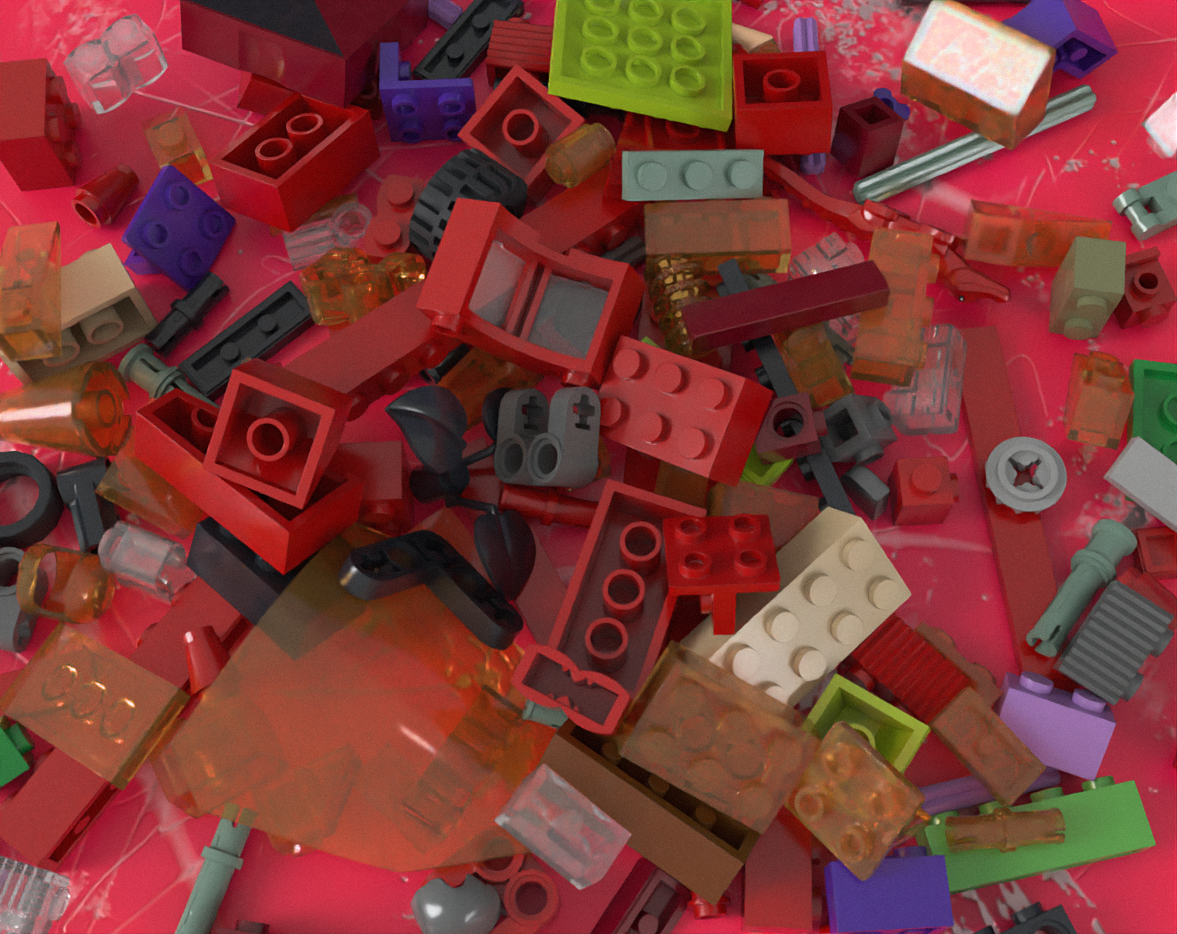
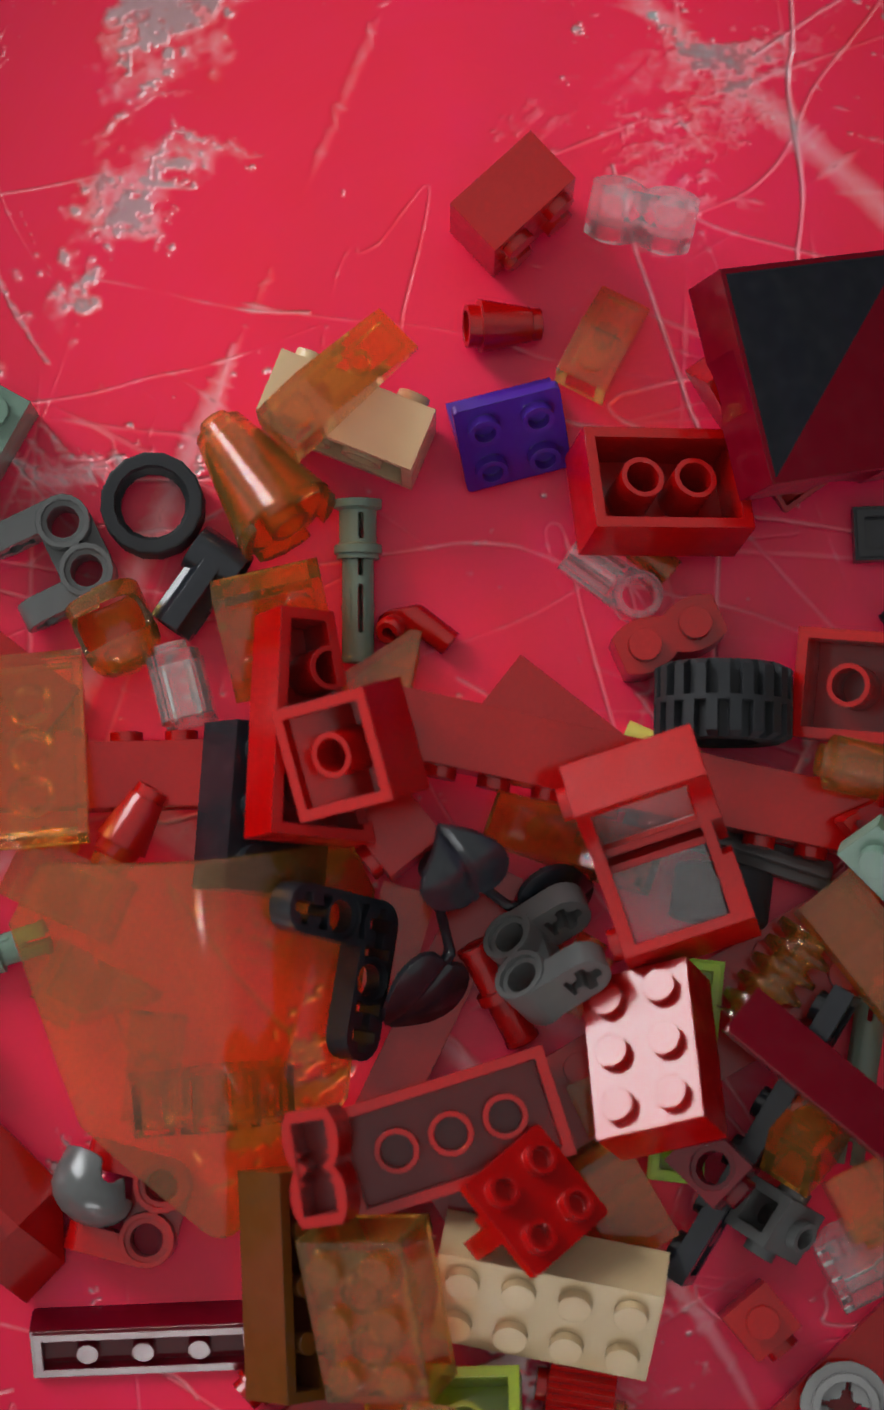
camera: 50 degrees right, 15 degrees up
black pin [143,271,230,359] -> none
black tile [178,280,322,402] -> none
clear orange piece [299,246,427,325] -> none
dark purple bracket [379,42,477,144] -> none
clear brick [494,764,632,890] -> none
dark grey tile [840,465,890,521] -> none

